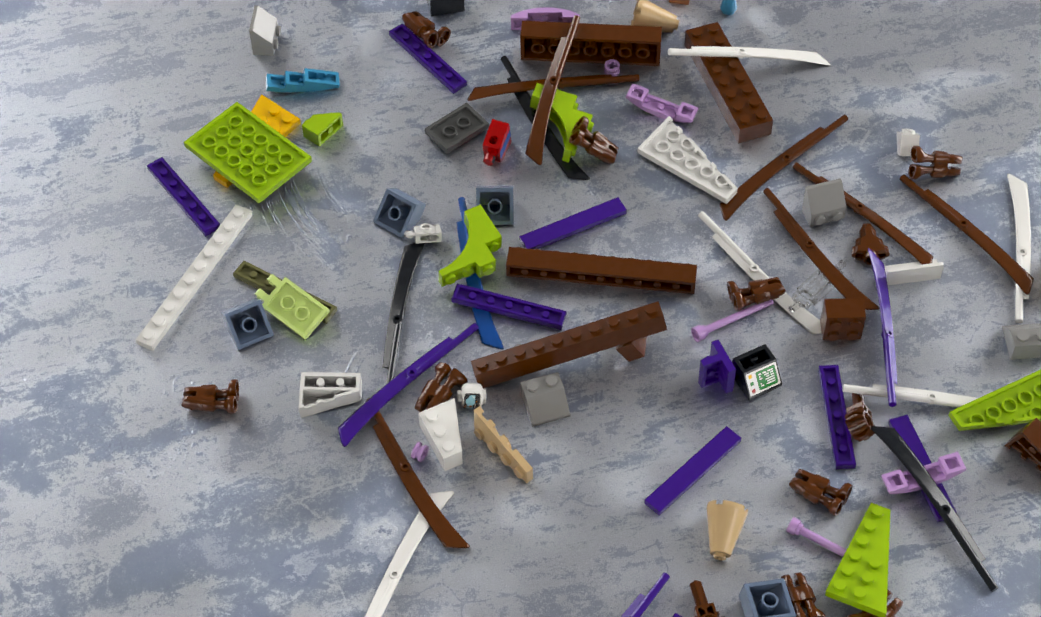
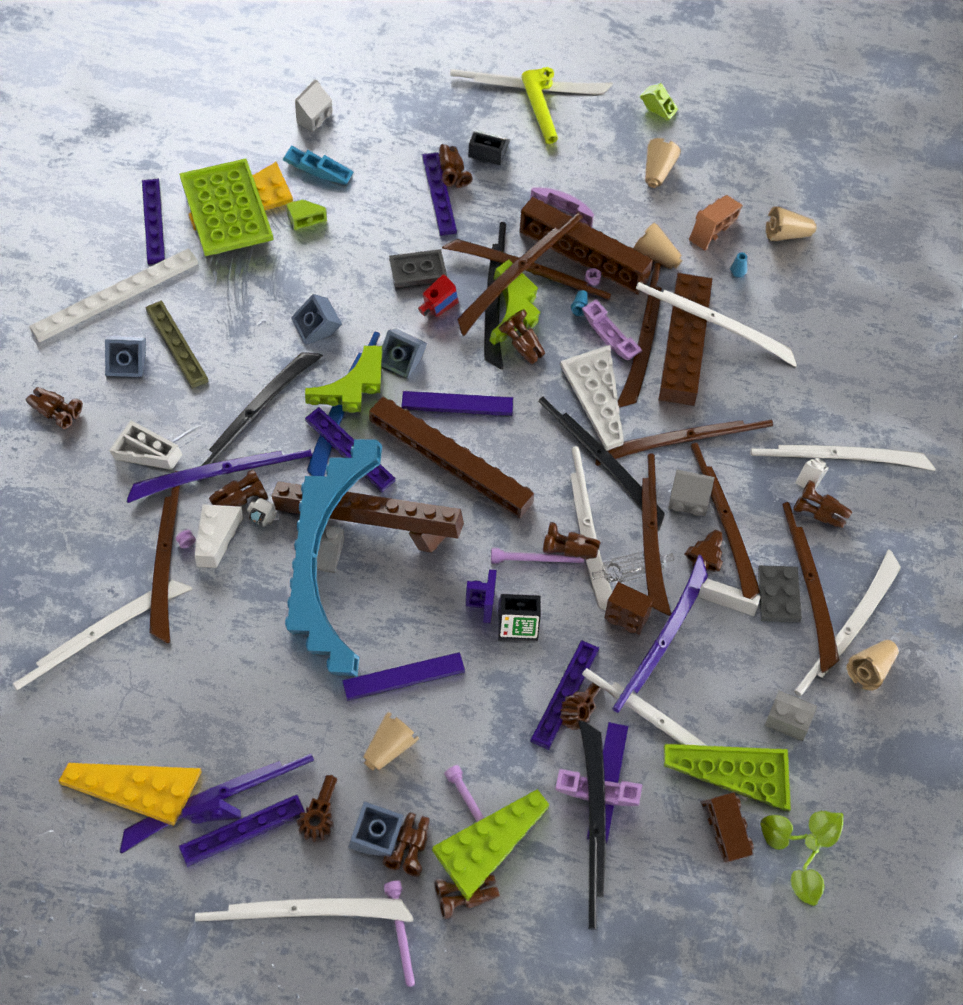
camera: 25 degrees right, 5 degrees up
yellowish green tile [255,274,330,341] -> none
white piece [404,223,442,244] -> none
tan wing [473,406,533,483] -> none
reddish brown piece [789,469,853,517] -> none
none -> dark azure arch [285,439,382,677]
none -> black piece [538,397,665,531]
none -> dark azure cone [571,290,588,316]
none -> reddish brown piece [618,263,662,408]
none -> white piece [750,445,936,471]
none -> dark grey plate [758,565,802,622]

